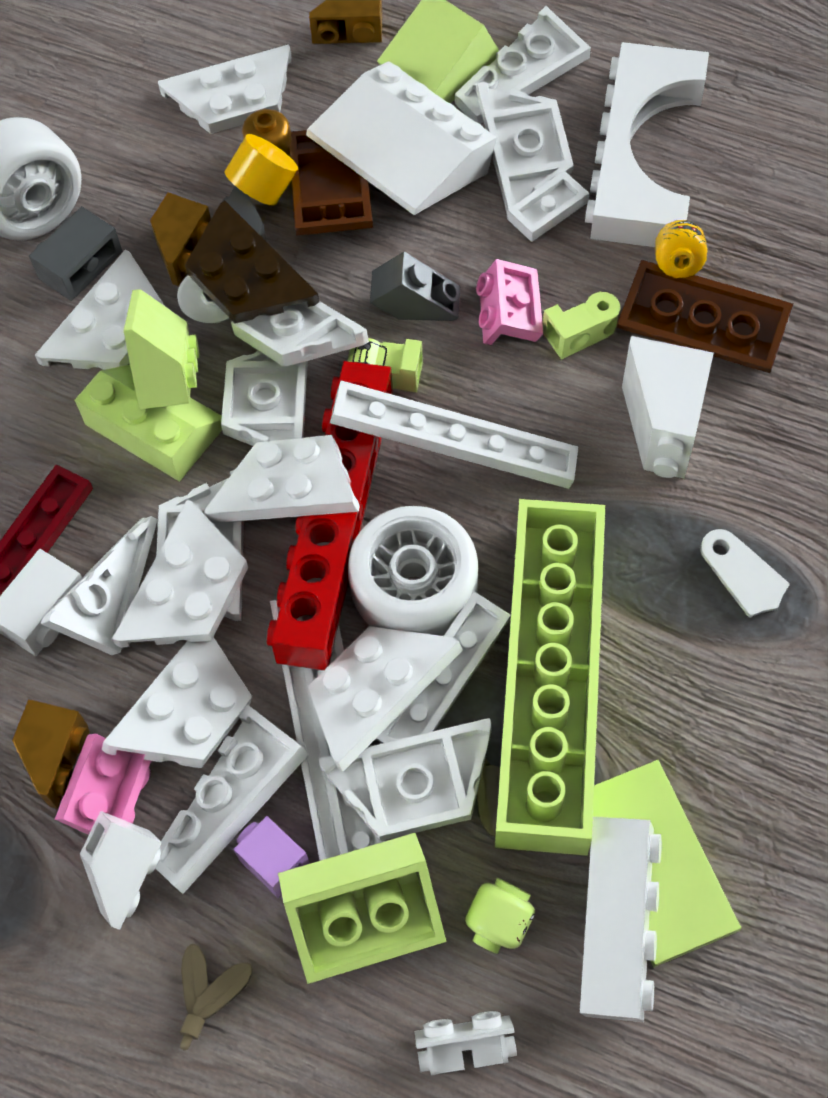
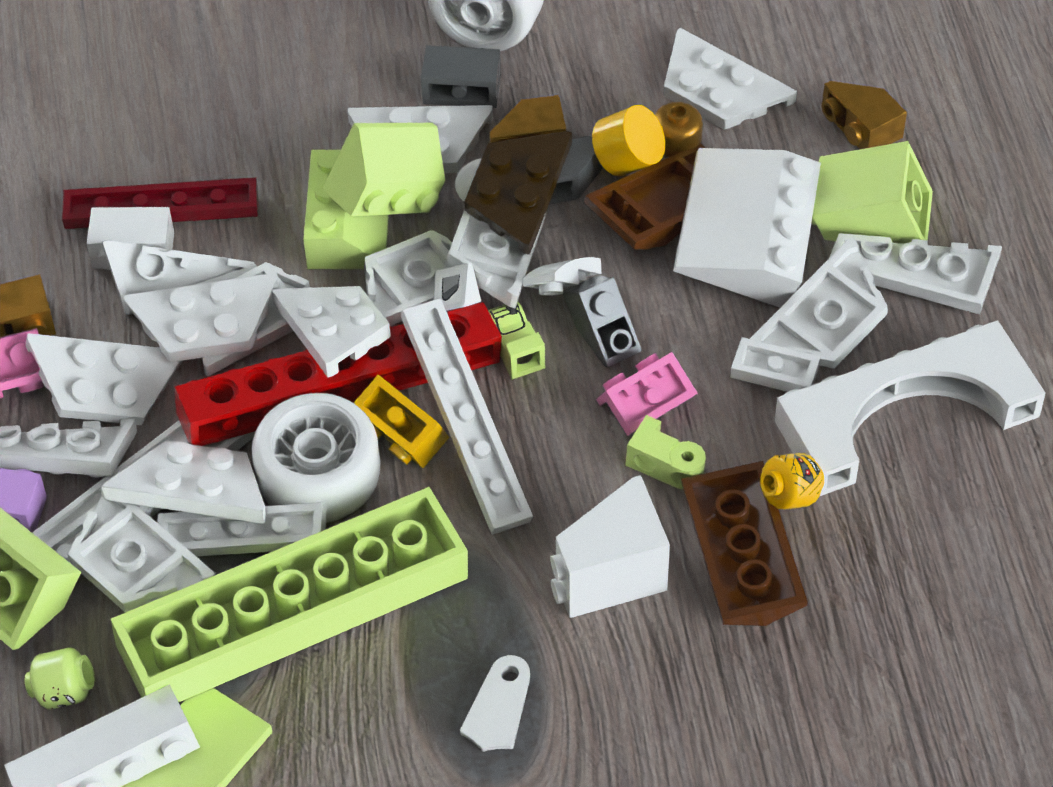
camera: 55 degrees right, 10 degrees down
none -> yellow brick [354,375,450,468]
none -> white slope [434,262,481,311]
none -> white slope [522,257,602,296]

